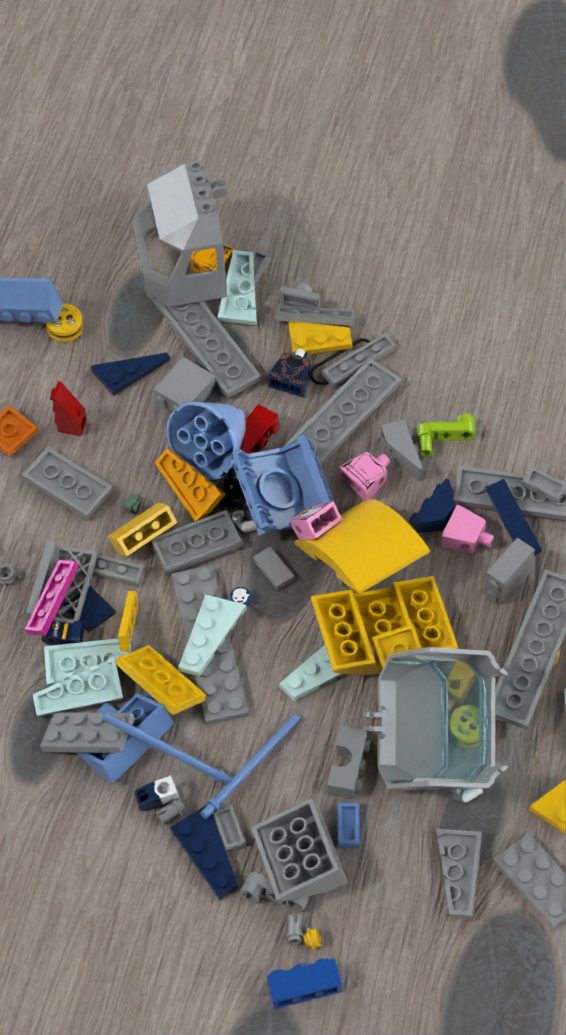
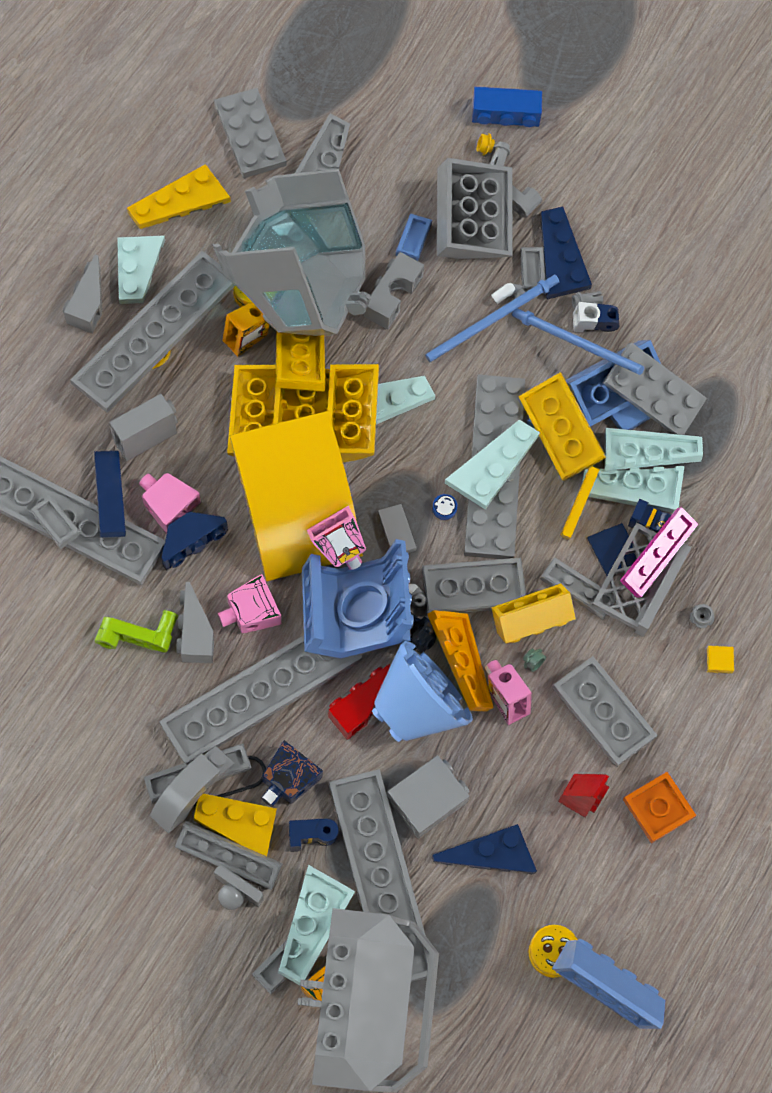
camera: 170 degrees left, 10 degrees up
none -> light grey arch [150,746,234,833]
none -> dark blue leg [289,819,339,852]
none -> bright pink torso [485,660,532,725]
none -> white arm [491,283,526,304]

